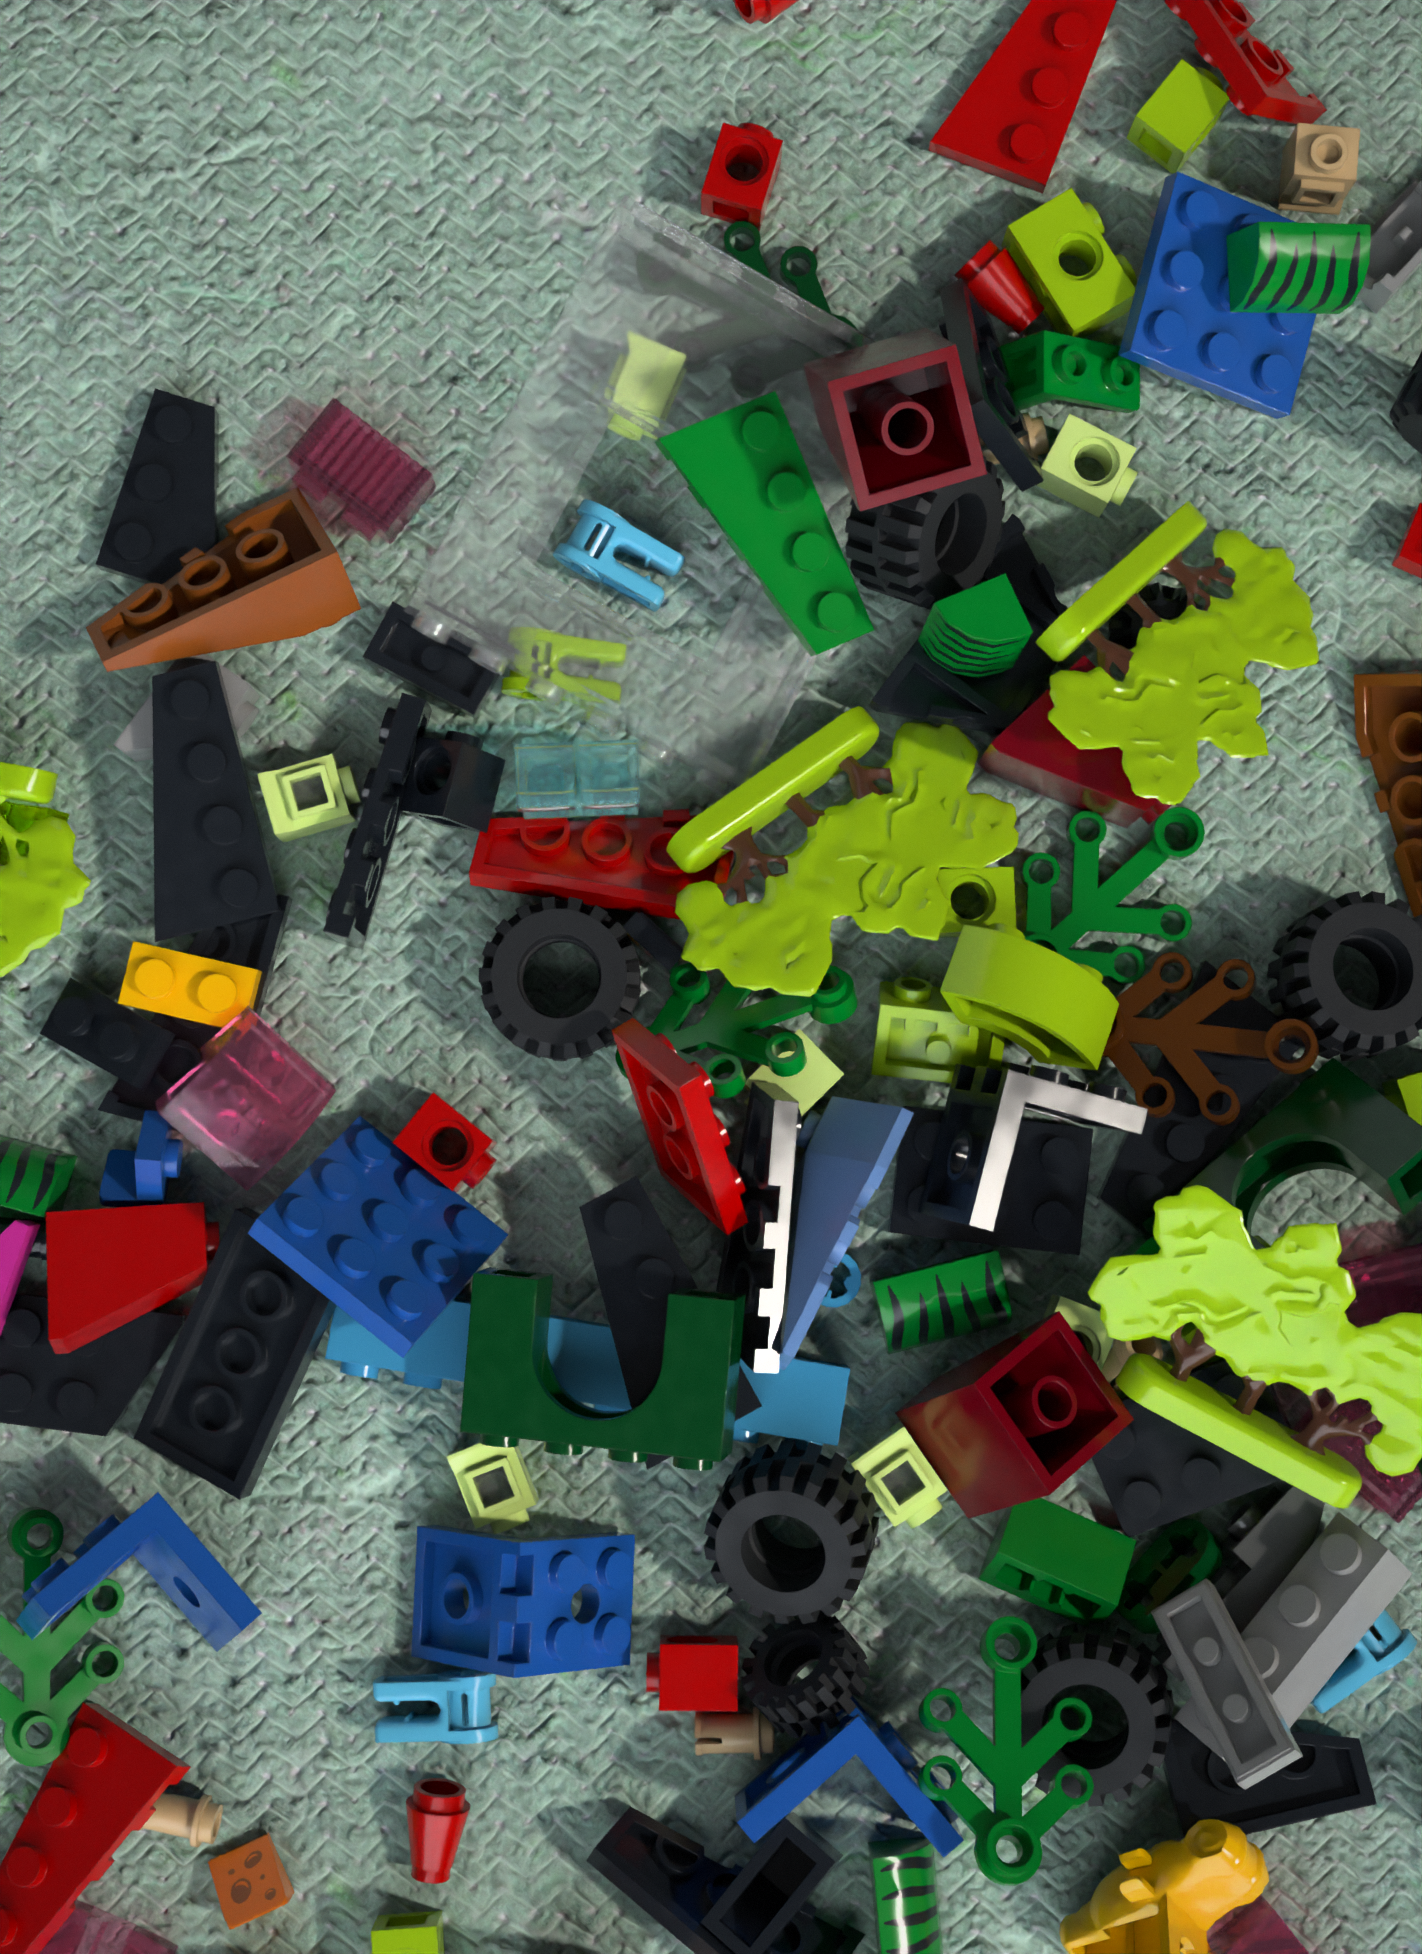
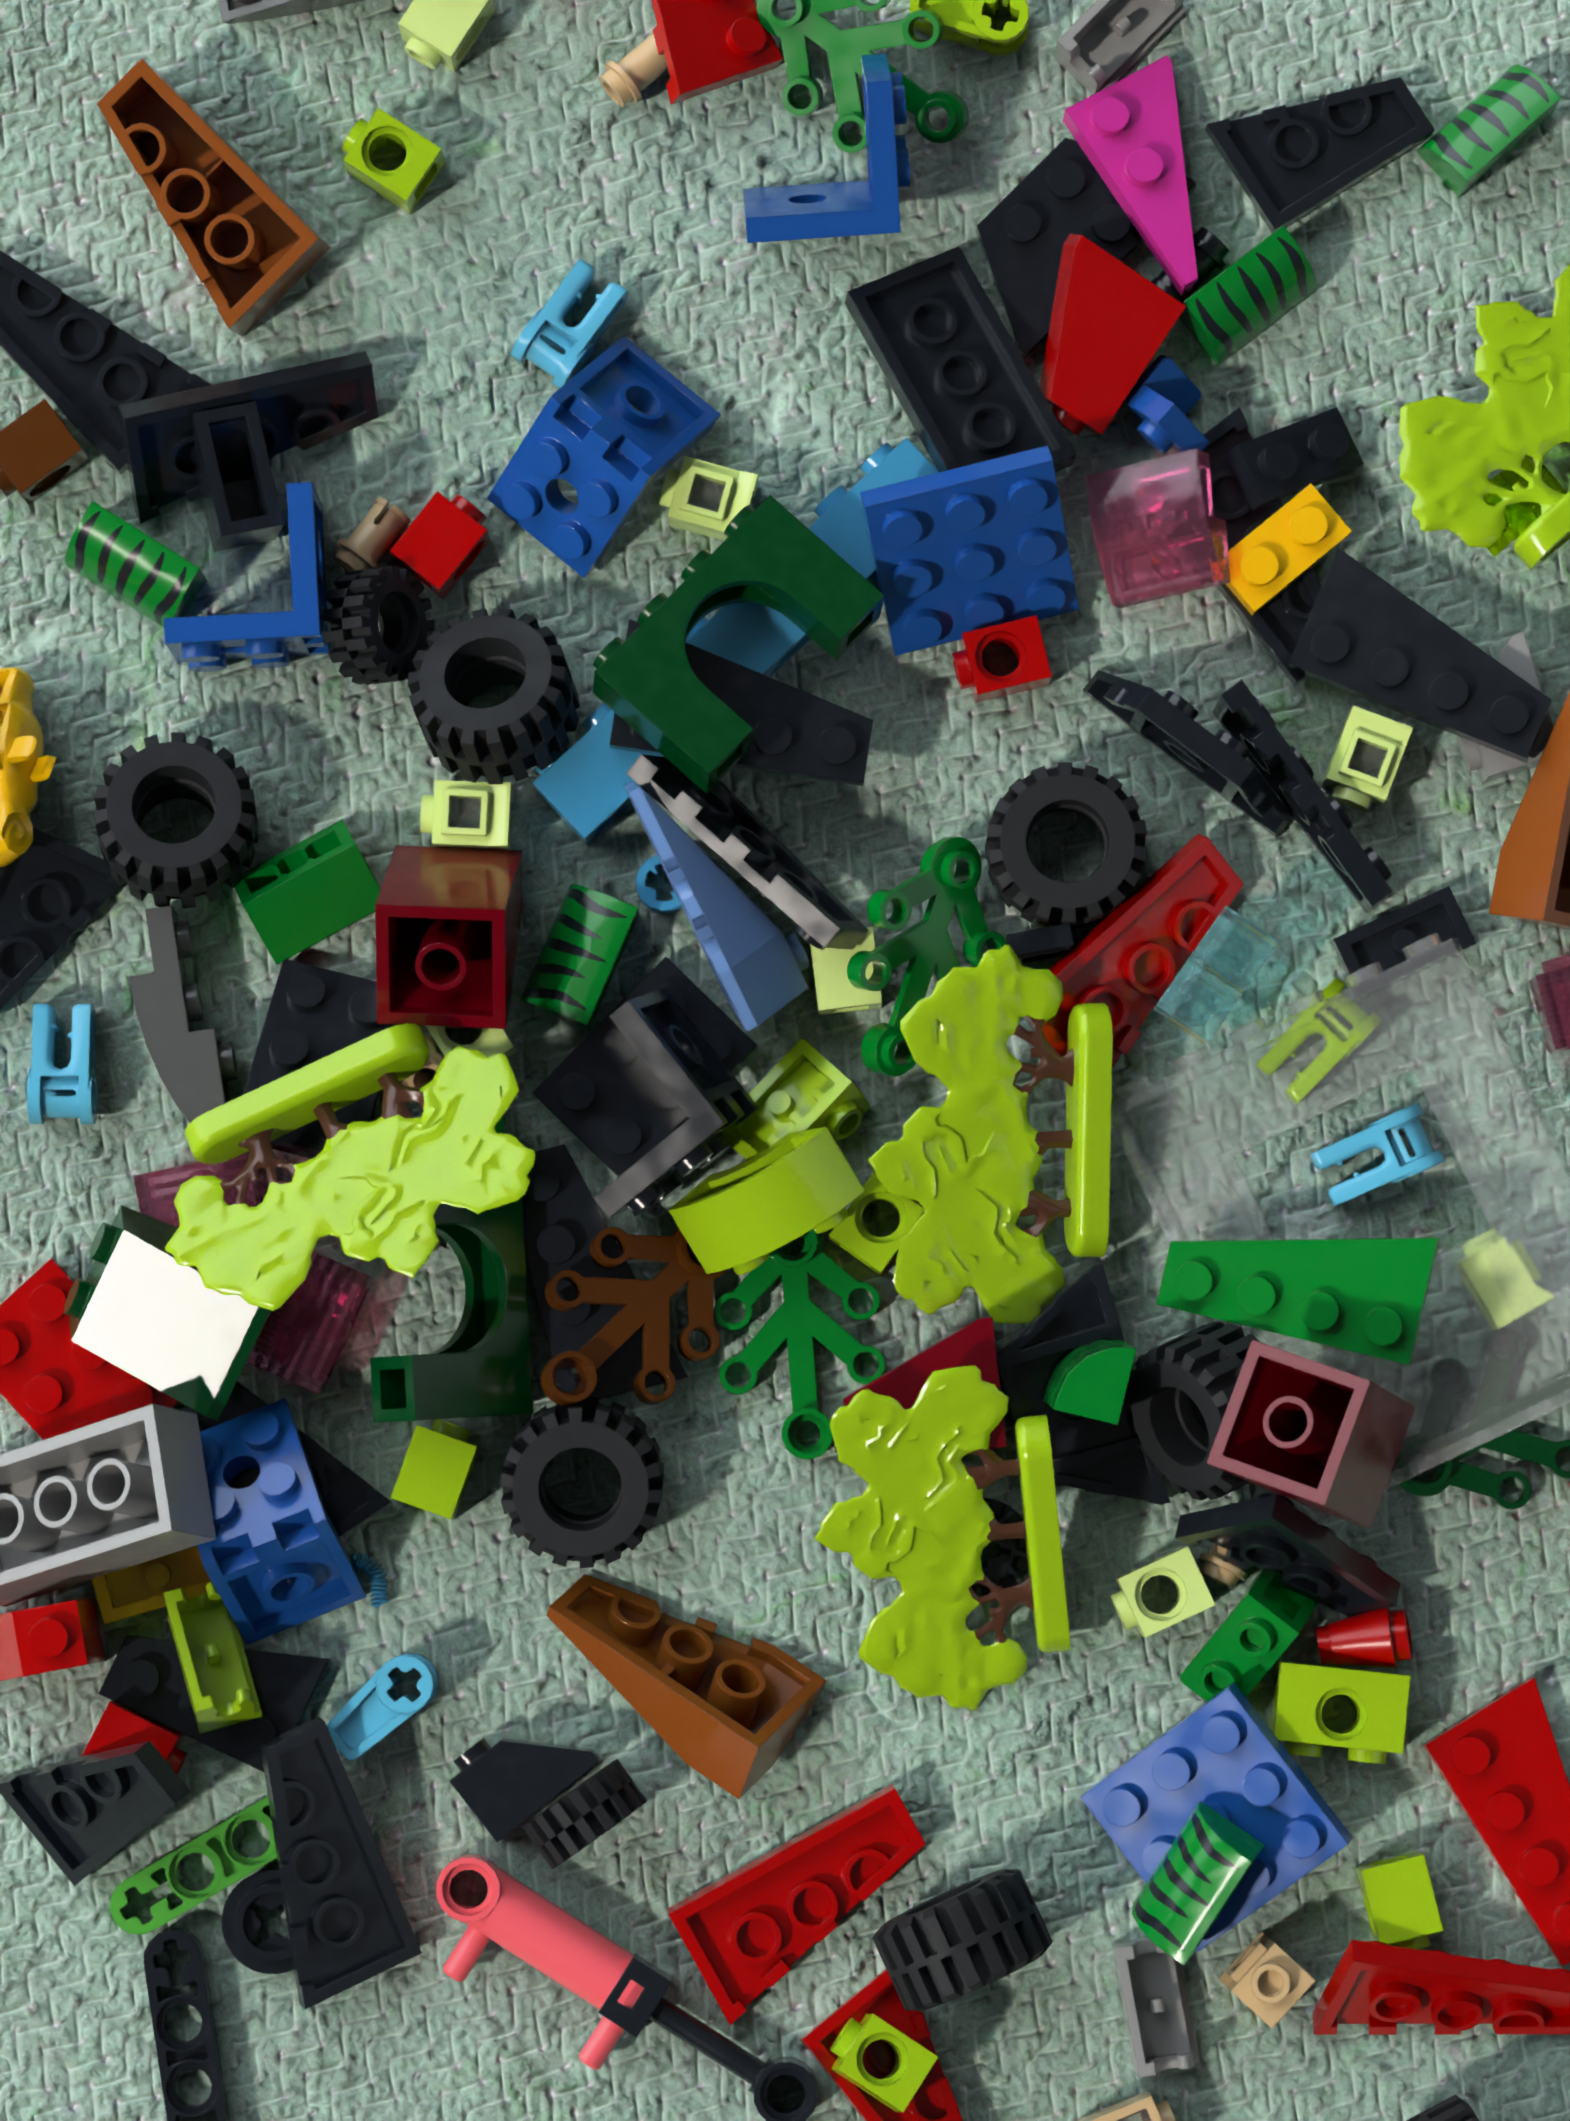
camera: 135 degrees right, 0 degrees up
orange slope [208,1832,294,1930] -> none
black brick [400,731,506,833] -> none
red cone [406,1778,471,1884] -> none
red plate [611,1018,748,1235] -> none
green plant [918,1616,1094,1886] -> none
dark green beam [1116,1519,1224,1634] -> none
light grey tile [1151,1579,1303,1790] -> none
light grey brick [1174,1512,1412,1761] -> none
none -> black wing [1083,670,1293,838]

